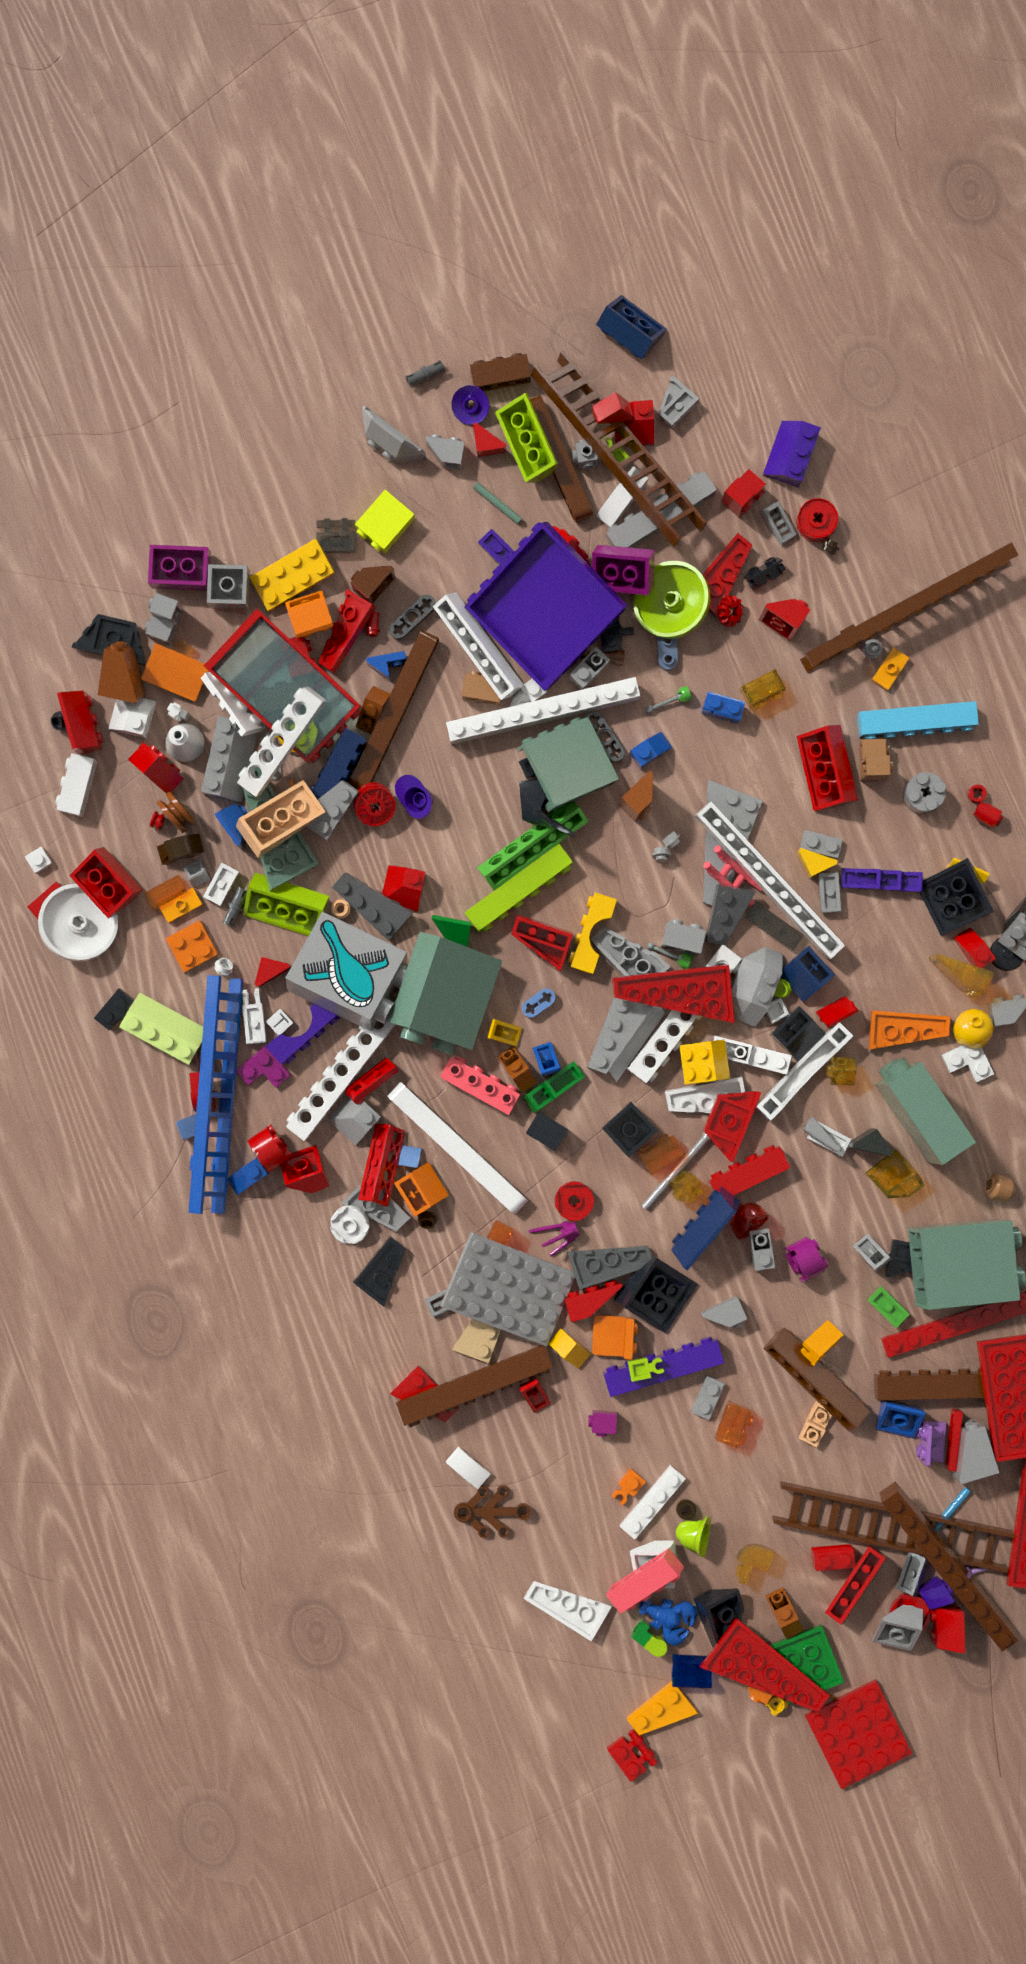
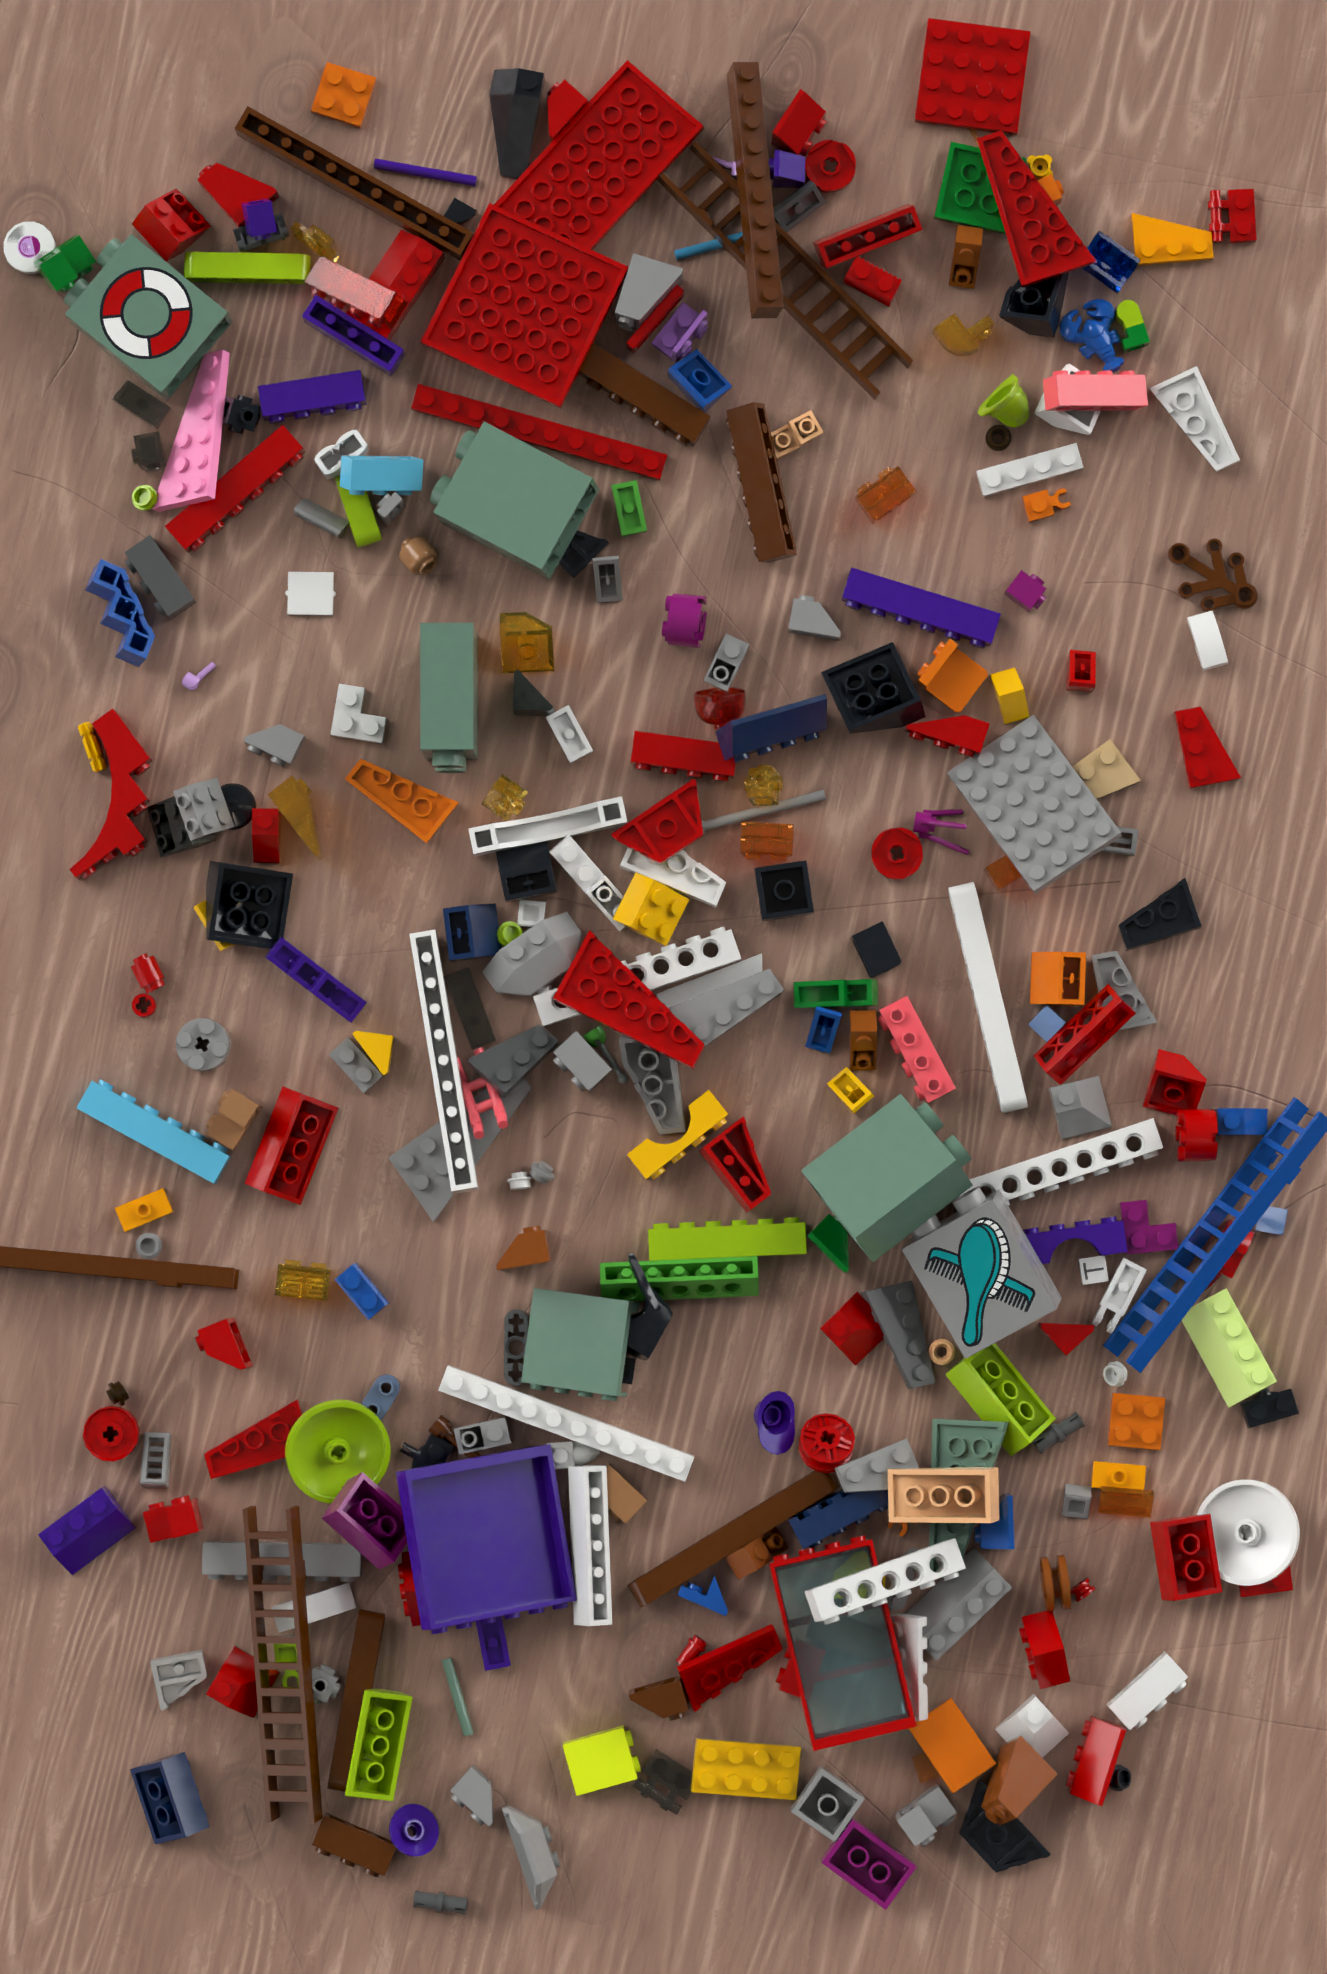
camera: 145 degrees left, 0 degrees up
white plate [25,847,53,874] -> none
dark brown brick [157,834,204,865] -> none
white cone [166,723,204,762] -> none
white plate [167,702,190,722] -> none
white plate [203,863,240,906] -> none
orange slope [285,591,333,638] -> none
white tile [330,1205,370,1244] -> none
red plate [345,1057,399,1105] -> none
dark grey beam [390,595,436,640] -> none
reddish brown brick [395,1345,553,1428] -> none
dark brown plate [417,1211,437,1229] -> none
red slope [473,422,507,457] -> none
medium blue beam [522,989,555,1018] -> none
dark grey wing [567,1245,652,1290] -> none
red slope [592,392,634,424] -> none
lime plate [627,1357,664,1382] -> none
blue slope [629,732,672,770] -> none
hinge [646,685,692,713] -> none
light grey plate [691,1375,725,1420] -> none
red gear [717,595,744,627] -> none
black hinge [743,557,785,589] -> none
light orange hinge [801,1320,844,1366] -> none
light grey slope [802,1117,840,1152] -> none
red piece [816,996,859,1028] -> none
light grey plate [818,872,841,913] -> none
light grey slope [872,1605,923,1651] -> none
yellow cylinder [953,1009,994,1049] -> none

